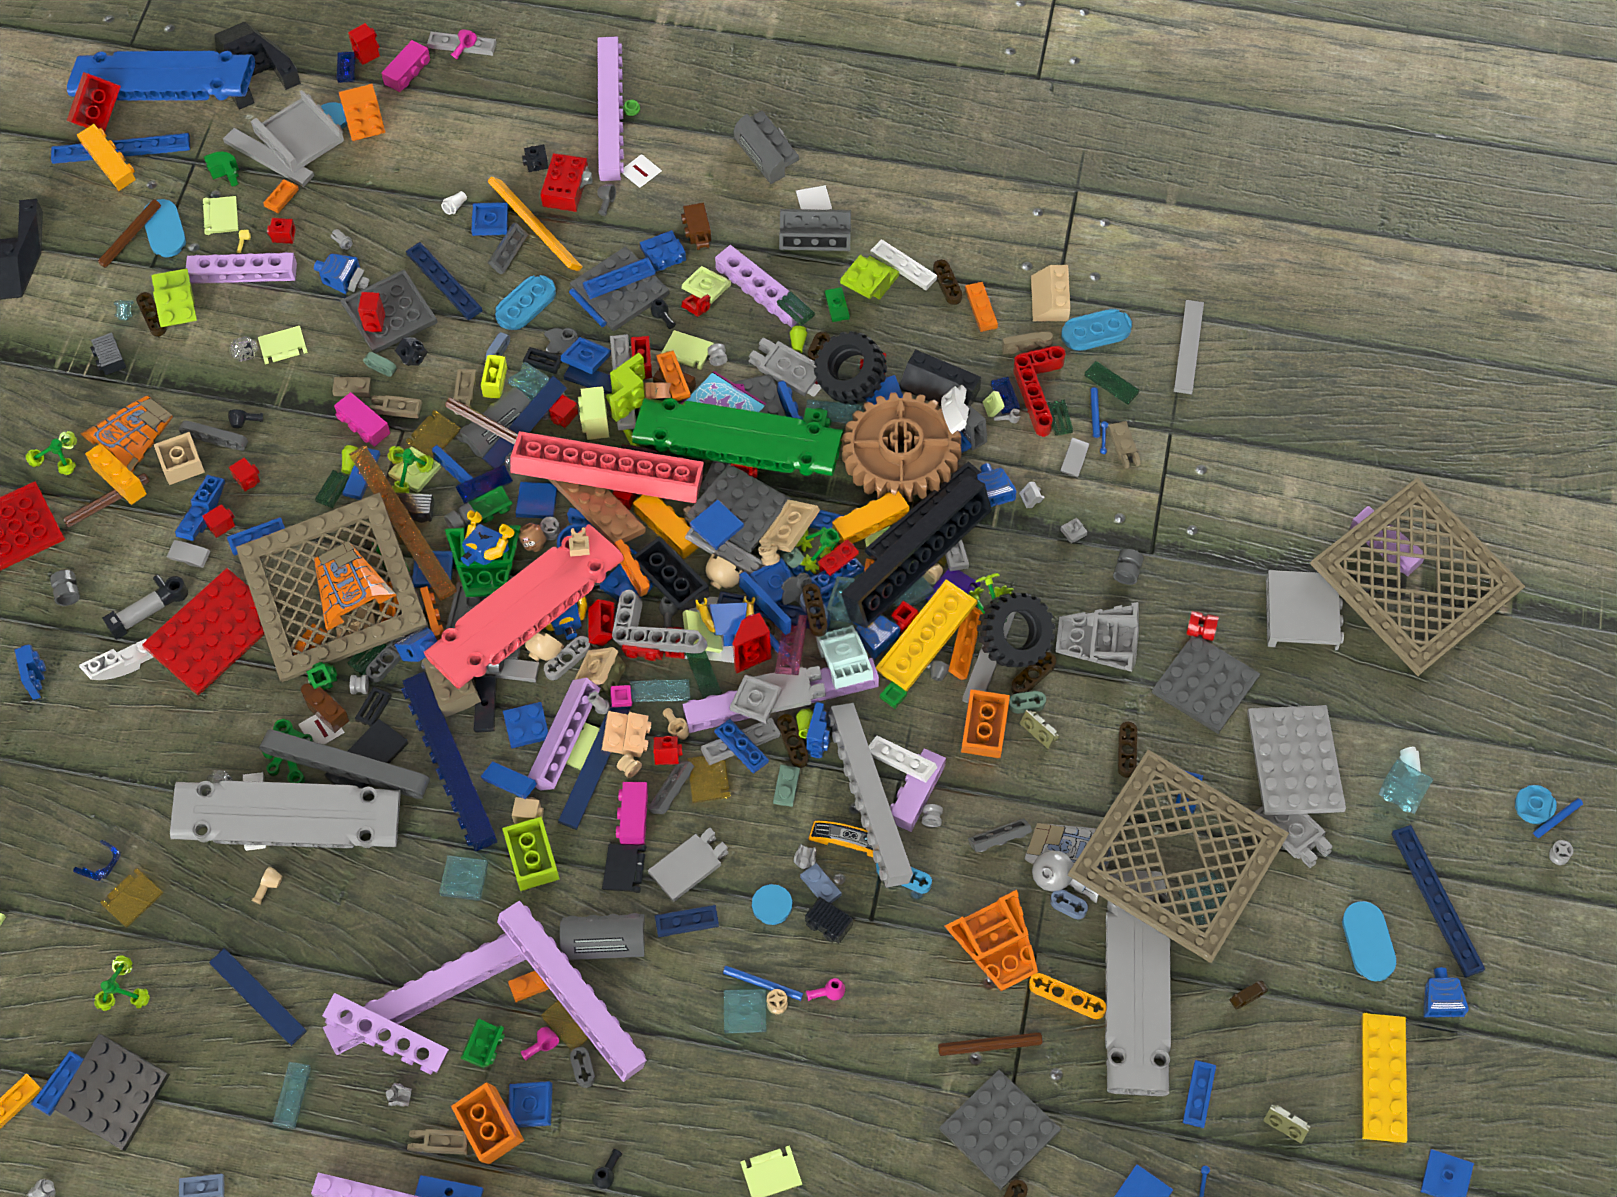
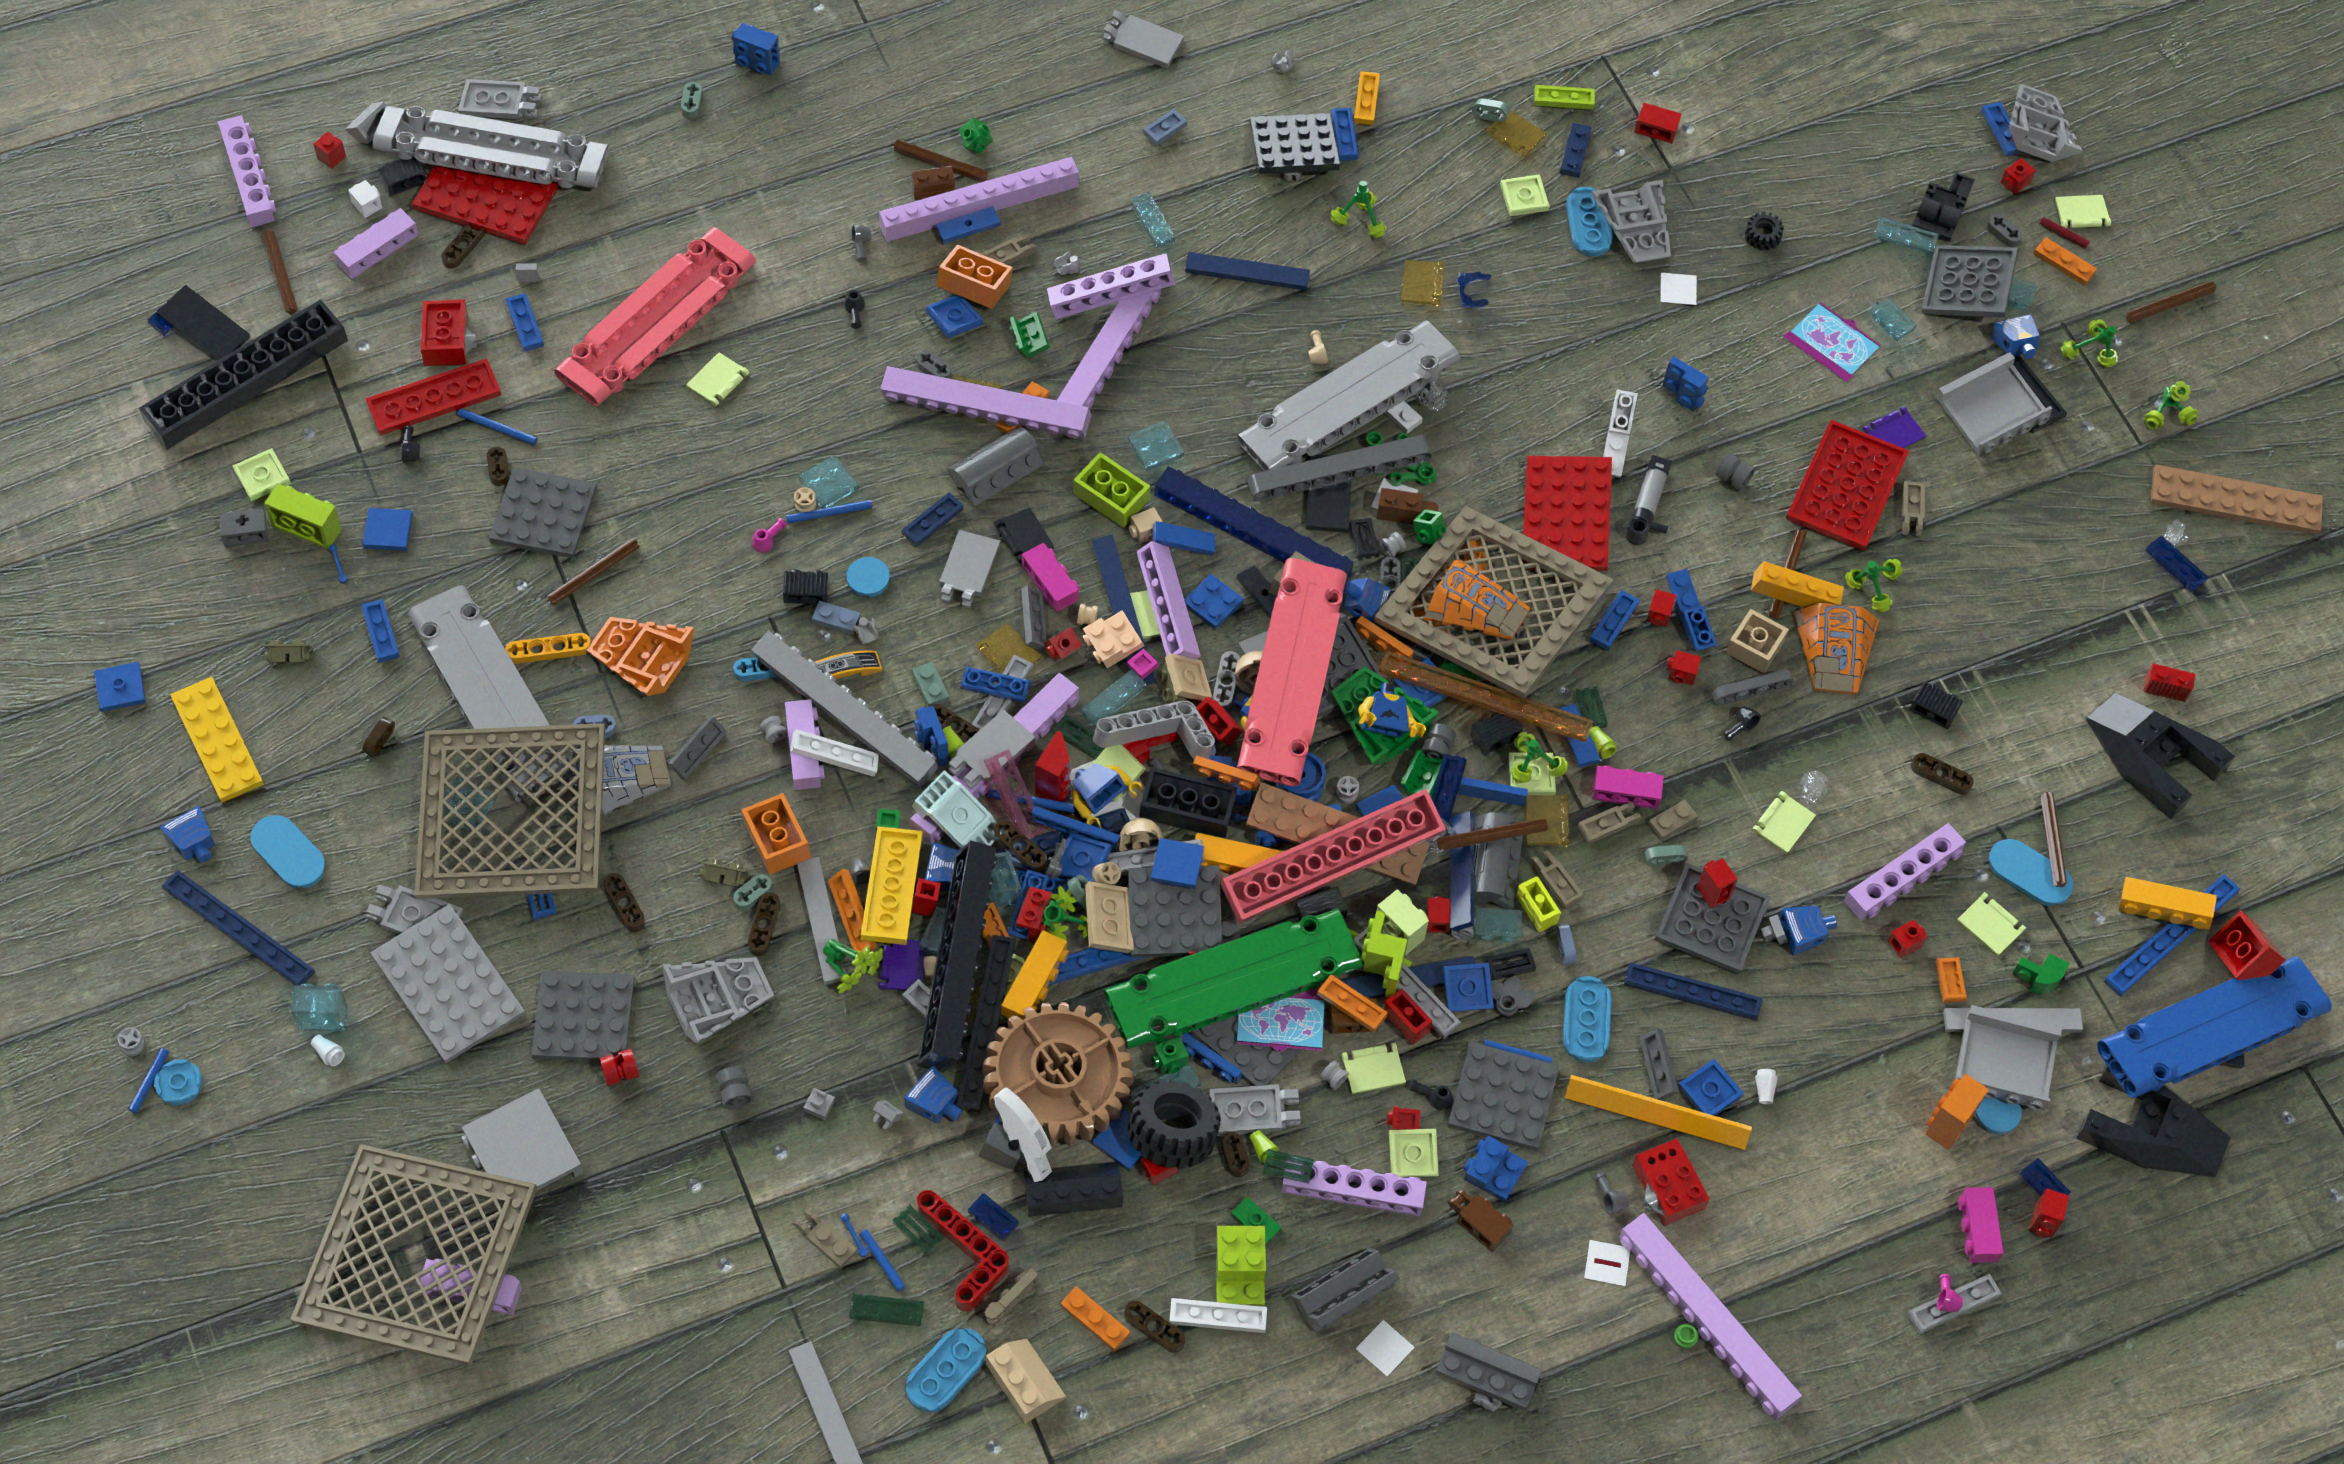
camera: 140 degrees right, 0 degrees up
clear light blue brick [114,300,134,320] -> none
lime bracket [151,269,197,327] -> none
light grey slope [167,540,211,568] -> none
light yellow hand [236,230,251,253] -> none
light grey pin [331,229,353,250] -> none
black brick [395,337,428,366] -> none
medium nougat head [519,523,547,552] -> none
dark pink bar [521,1027,559,1061] -> none
black brick [522,144,549,172] -> none
tan plate [569,527,590,557] -> none
blue tile [583,257,655,299] -> none
light grey pin [588,691,610,714] -> none
nougat leg [643,382,671,399] -> none
tan bar [663,708,689,740] -> none
light grey tile [729,674,782,723] -> none
black tyre [977,593,1056,668] -> none
yellowish green tile [983,391,1005,417] -> none
light grey hand [994,409,1021,423] -> none
light grey cylinder [1032,850,1073,892] -> none
light grey slope [1060,437,1089,478] -> none

